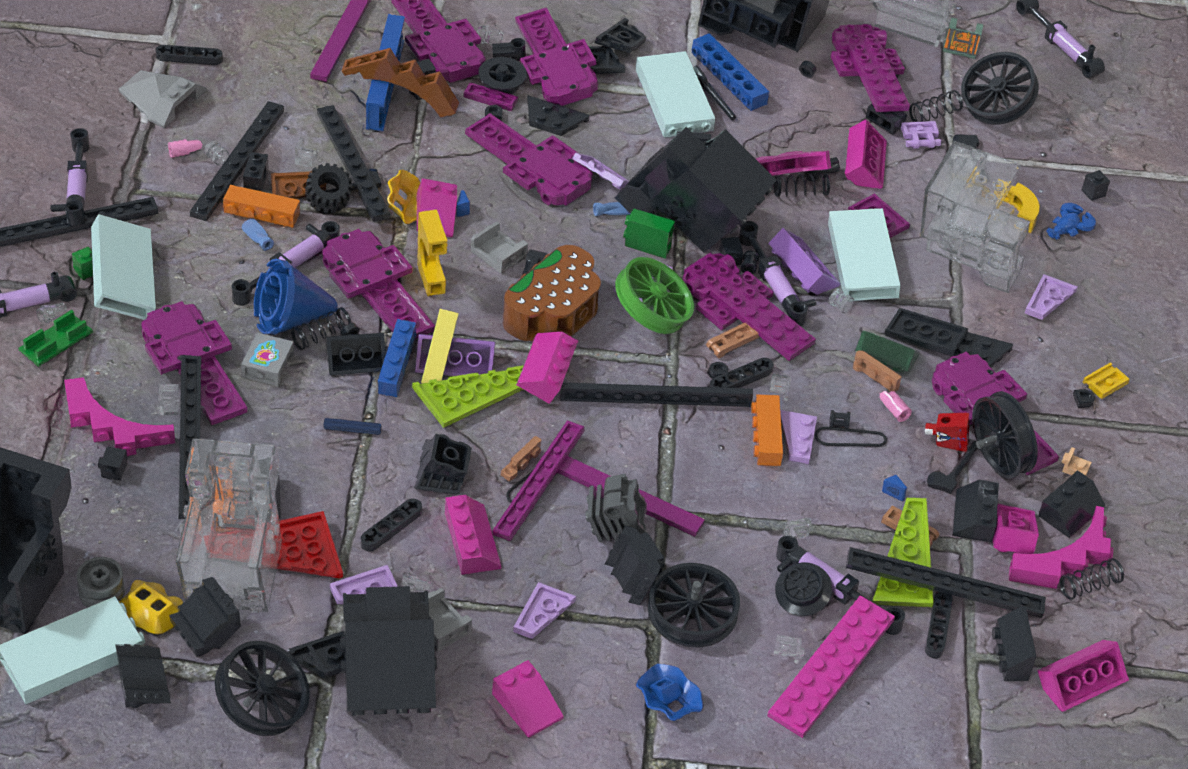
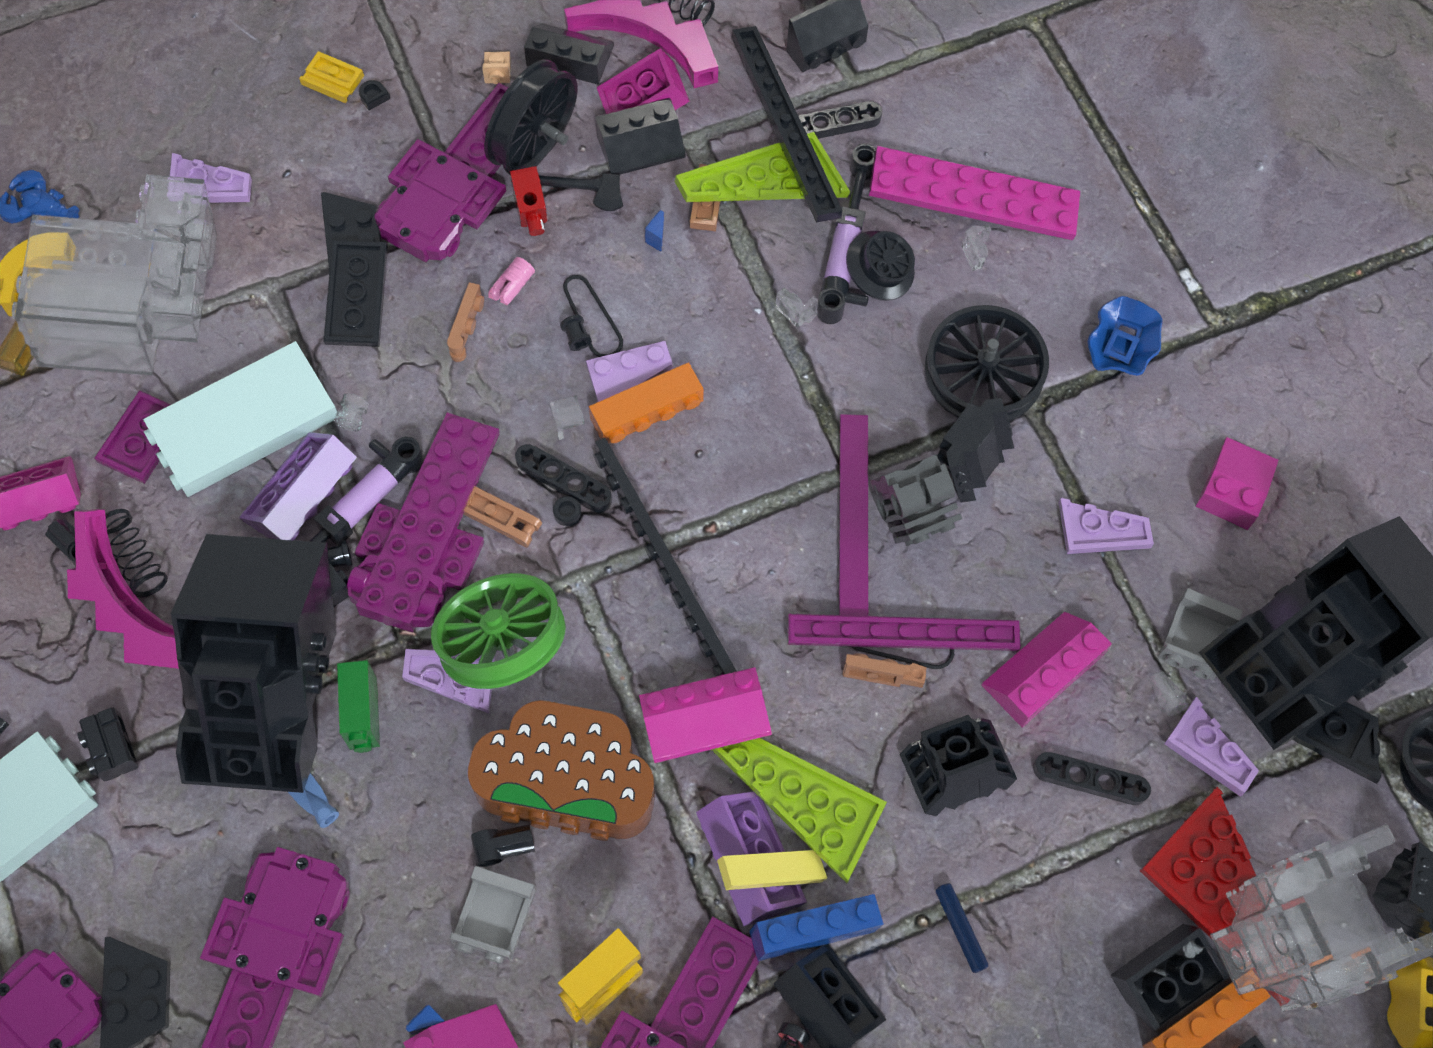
camera: 115 degrees left, 20 degrees up
lavender wing [572,153,629,189] -> none
clear green slope [855,330,920,374] -> none

